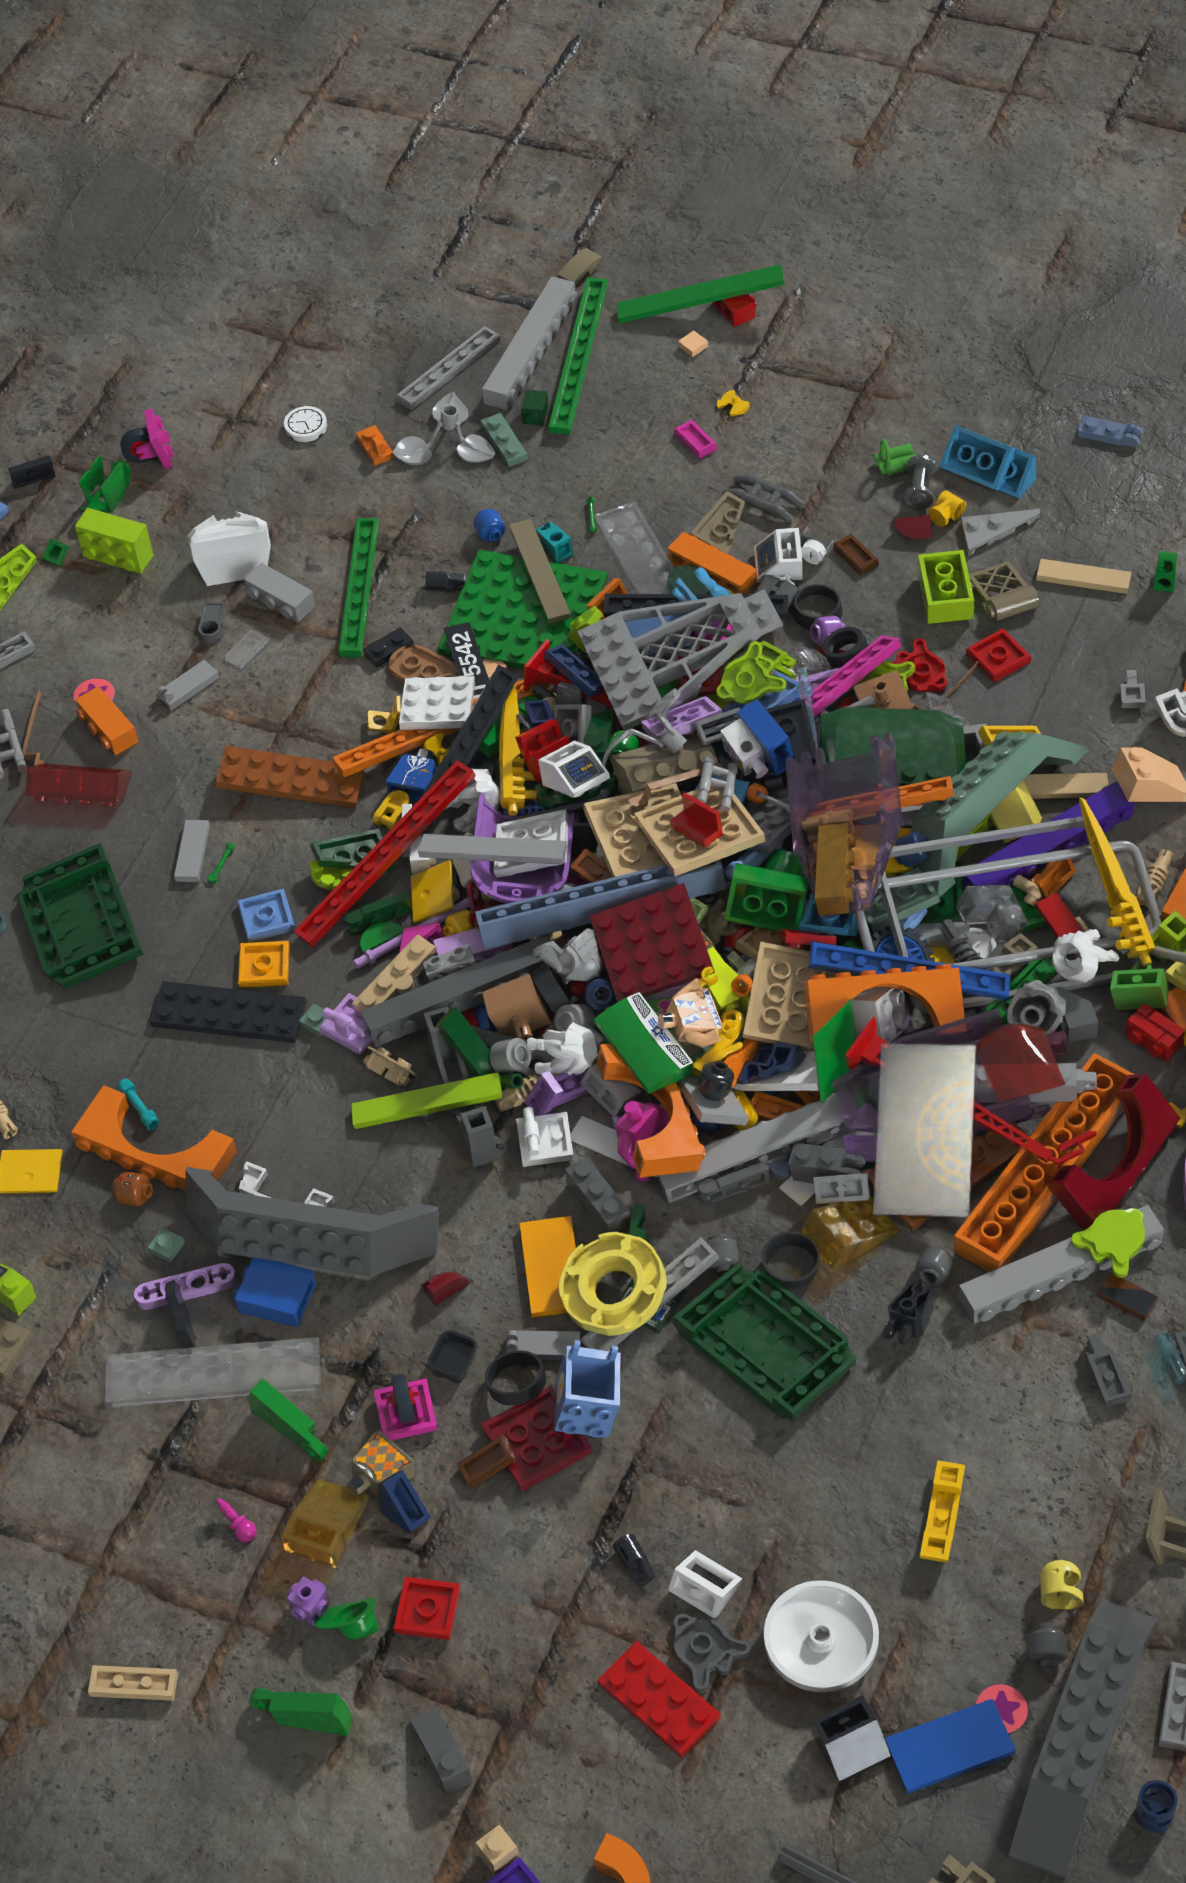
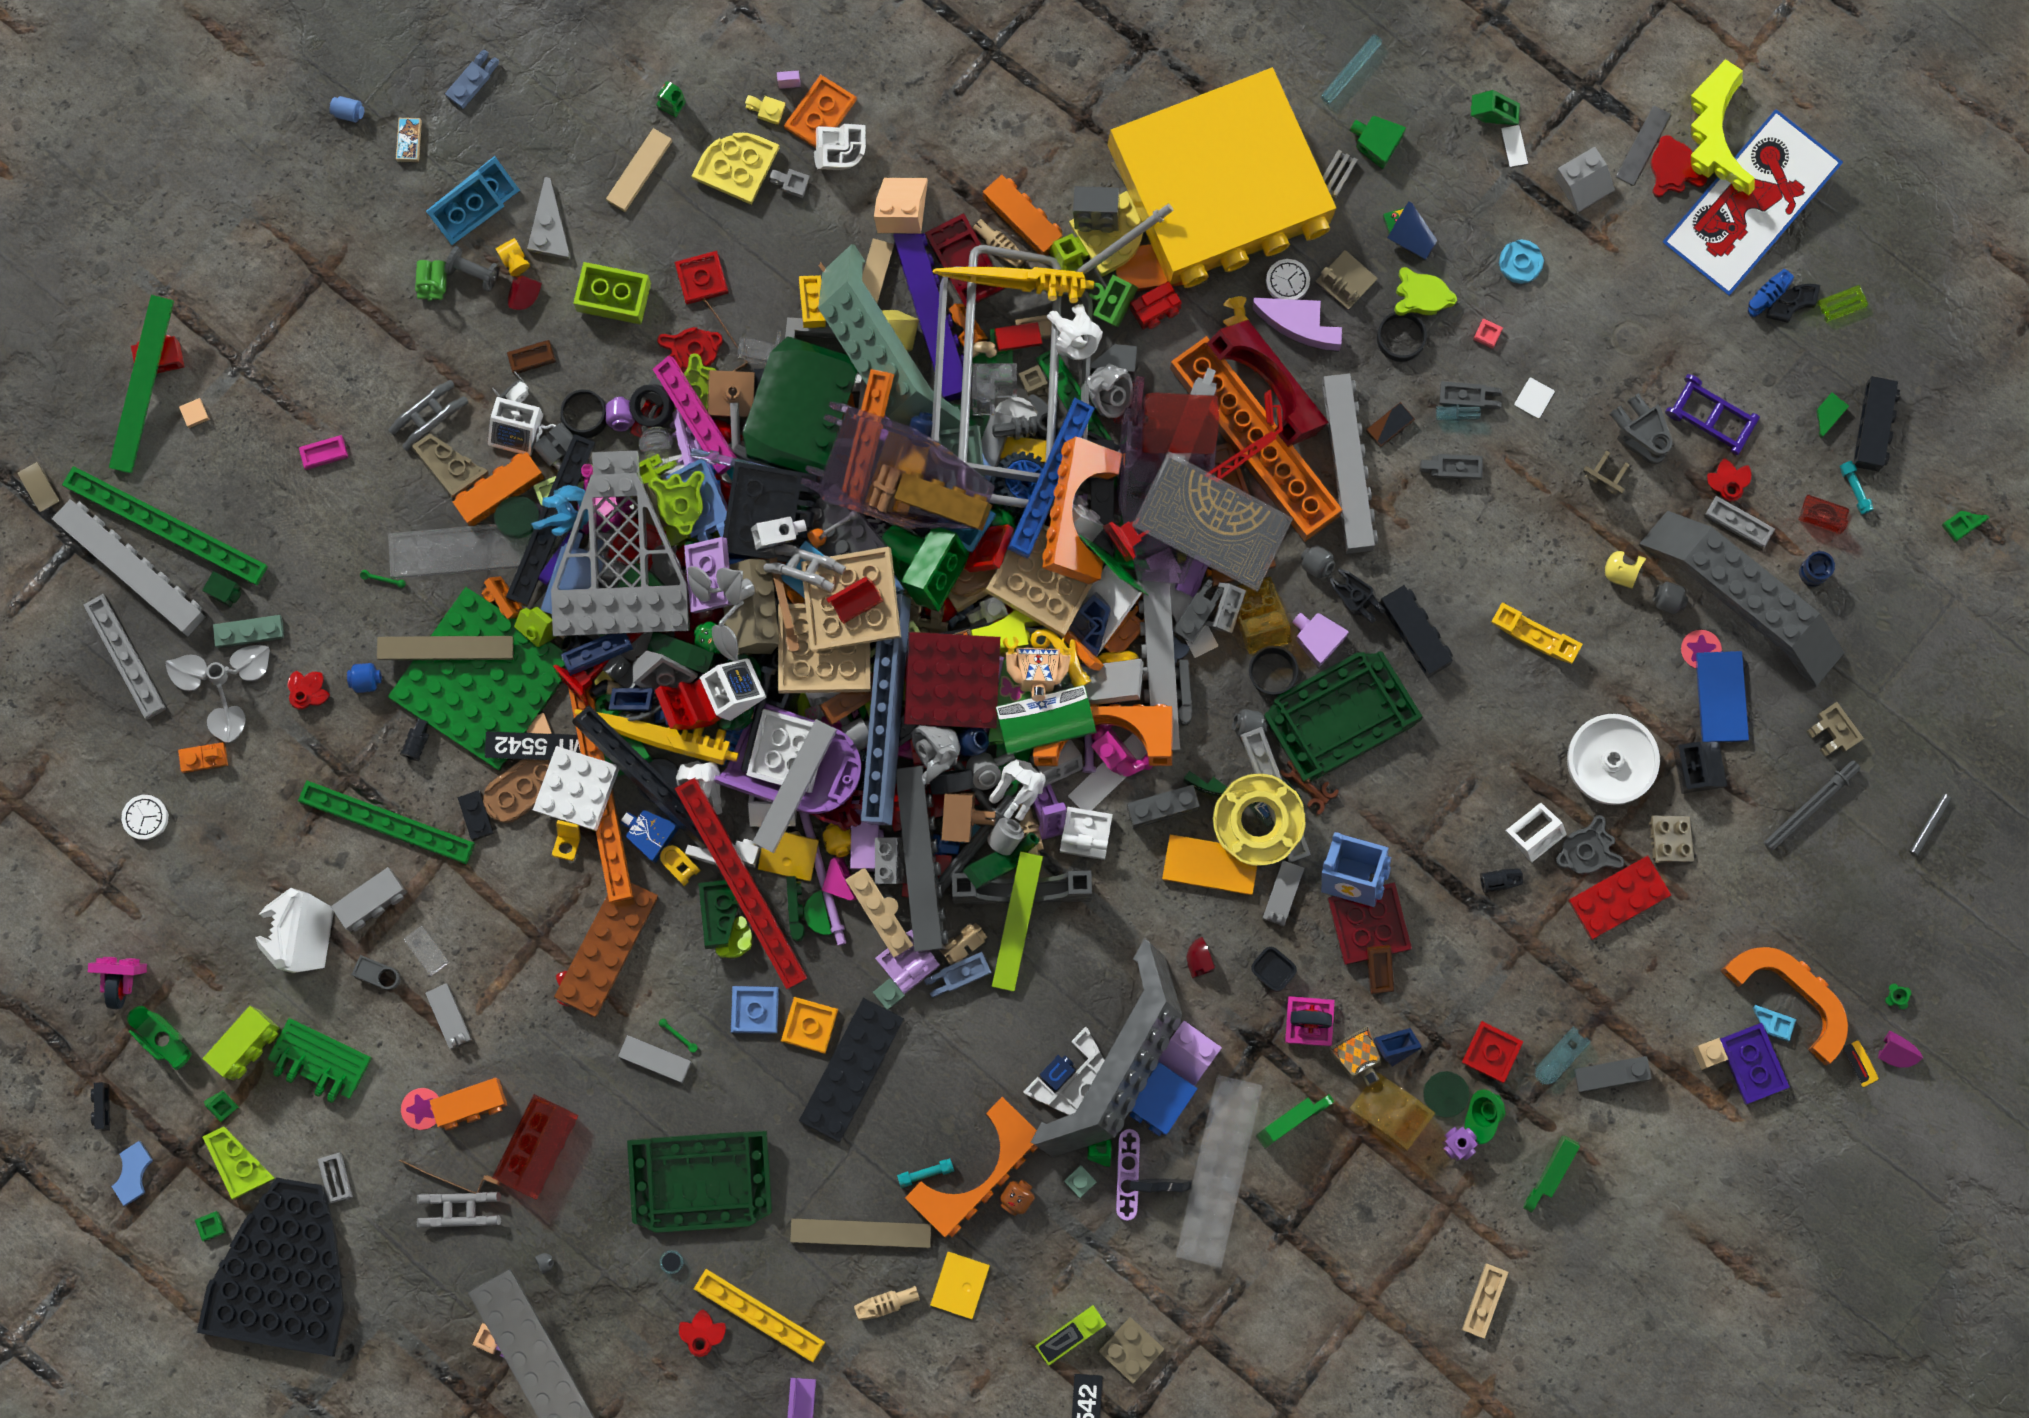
camera: 75 degrees left, 25 degrees up
dark pink bar [216,1498,257,1542] -> none
yellow piece [423,733,449,764] -> none
black tyre [485,1350,546,1405] -> none
teal leg [535,521,573,563] -> none
light grey tile [693,708,740,747] -> none
black head [698,1061,734,1101] -> none
yellow piece [717,390,750,417] -> none
orange hinge [731,968,755,996] -> none
blue brick [737,699,796,776] -> none
dark tan piece [969,561,1039,622] -> none
lime tile [1071,1208,1145,1278] -> none
none -> green hinge [268,1018,372,1103]
none -> red plate [287,671,330,710]
none -> medium blue brick [330,96,364,122]
none -> tile [396,118,422,162]
none -> light yellow plate [692,133,780,205]
none -> dark tan tile [790,1219,931,1248]
none -> sand blue hinge [924,952,991,998]
none -> dark red slope [925,213,1005,309]
none -> dark blue brick [1039,1055,1075,1092]
none -> green slope [1088,1139,1111,1167]
none -> lavender slope [1158,1021,1221,1086]
none -> copper bar [1279,761,1339,816]
none -> lavender torso [1292,613,1349,668]
none -> black brick [1379,585,1453,679]
none -> clear green tile [1423,1071,1470,1118]
none -> clear light blue plate [1535,1026,1591,1085]
none -> dark tan hinge [1649,816,1694,864]

